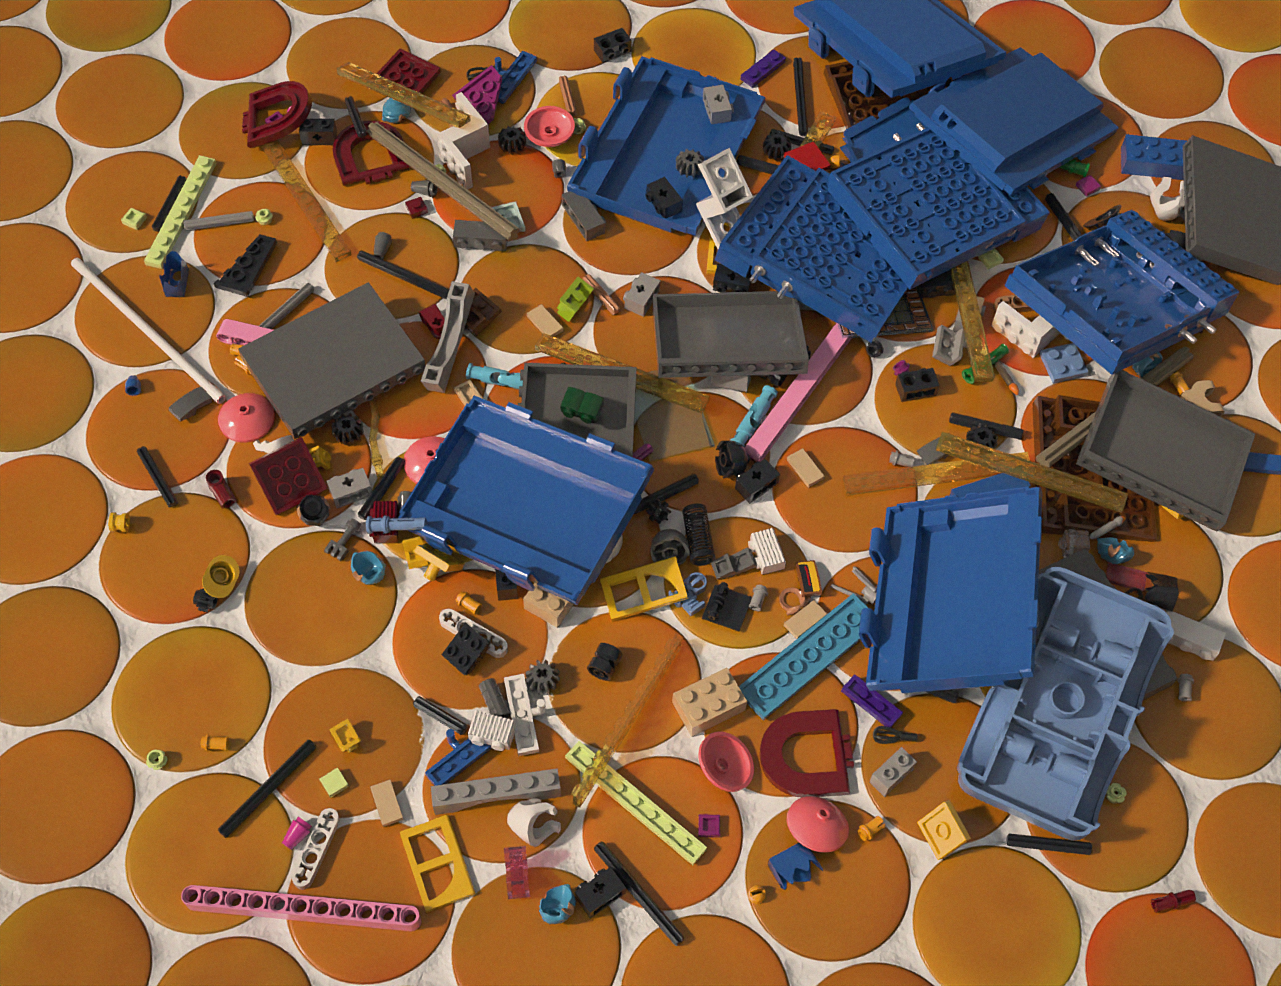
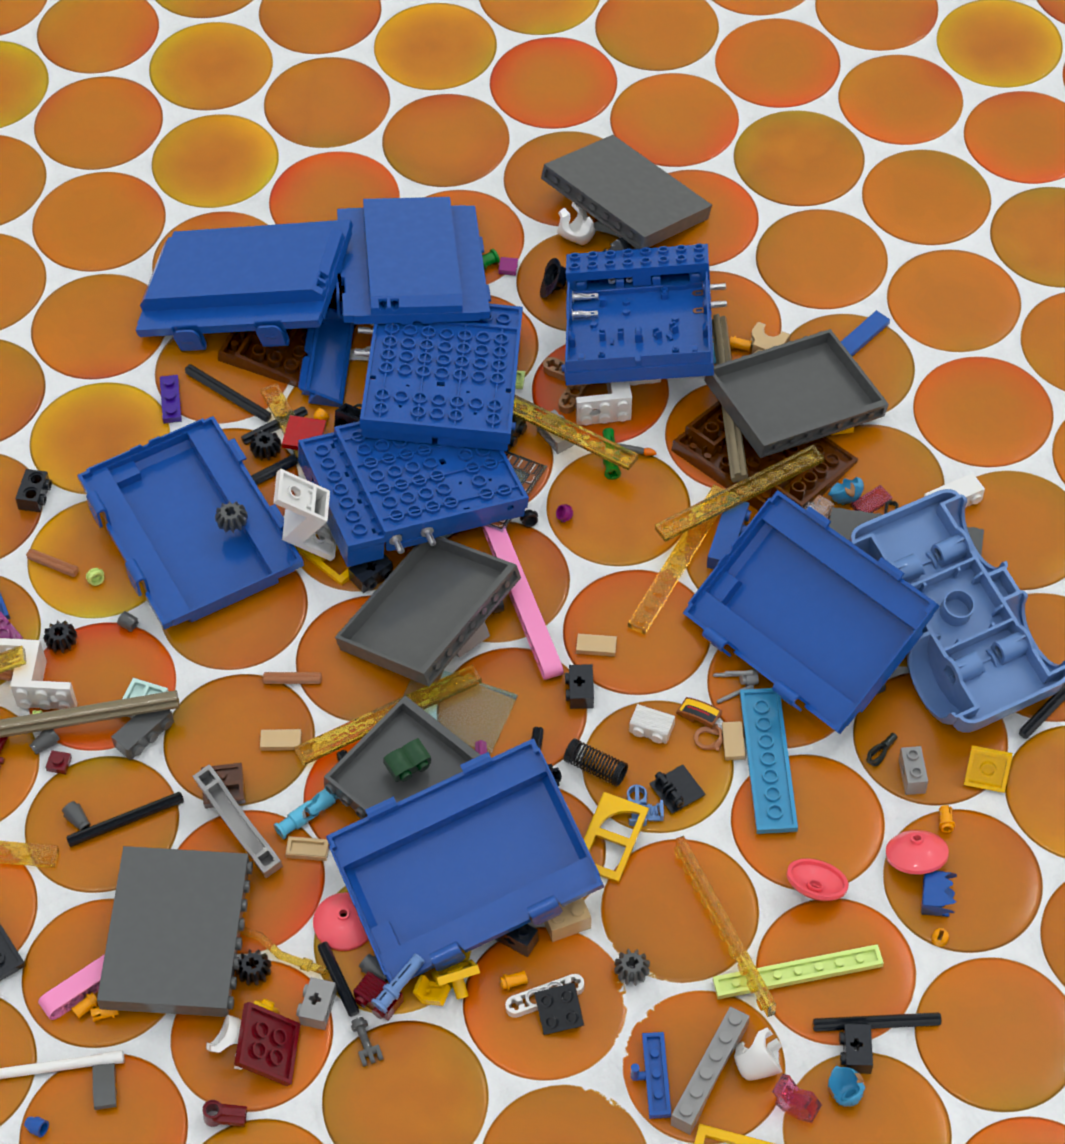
camera: 50 degrees left, 5 degrees down
coral dish [218,393,275,443] -> none
light grey axle [259,283,314,329] -> none
black hair [297,494,330,526] -> none
dark azure hair [351,551,386,585] -> none
black axle [413,696,468,735] -> none
dark red piece [418,304,445,339] -> none
white brick [468,711,516,751] -> none
dark grey axle [479,678,511,719] -> none
white plate [504,674,546,756] -> none
coral dish [524,106,575,147] -> none
lime window [557,277,594,322] -> none
dark grey brick [562,191,606,241] -> none
black wheel [587,643,623,681] -> none
light grey brick [623,272,660,317] -> none
black brick [645,176,683,219] -> none
dark grey cylinder [650,529,690,566] -> none
tan brick [672,668,747,737] -> none
magenta tile [698,814,720,838] -> none
light grey brick [703,85,734,124] -> none
dark grey slope [711,547,757,580] -> none
black cylinder [715,440,750,478] -> none
medium azure piece [730,385,778,446] -> none
light grey pin [749,585,768,611] -> none
dark red piece [759,709,854,798] -> none
dark purple plate [841,674,903,727] -> none
light grey pin [889,451,914,468] -> none
black brick [895,368,940,402] -> none
dark grey slope [917,433,960,467] -> none
light grey bracket [932,325,966,366] -> none
black axle [949,412,1023,440] -> none
black gear [965,424,998,456] -> none
medium blue plate [1039,343,1088,383] -> none
black axle [1045,193,1082,241] -> none
light grey piece [1090,516,1126,539] -> none
yellowish green plate [1106,783,1127,803] -> none
blue brick [1121,134,1187,180] -> none
black piece [1142,572,1179,612] -> none
light grey pin [1177,674,1194,701] -> none

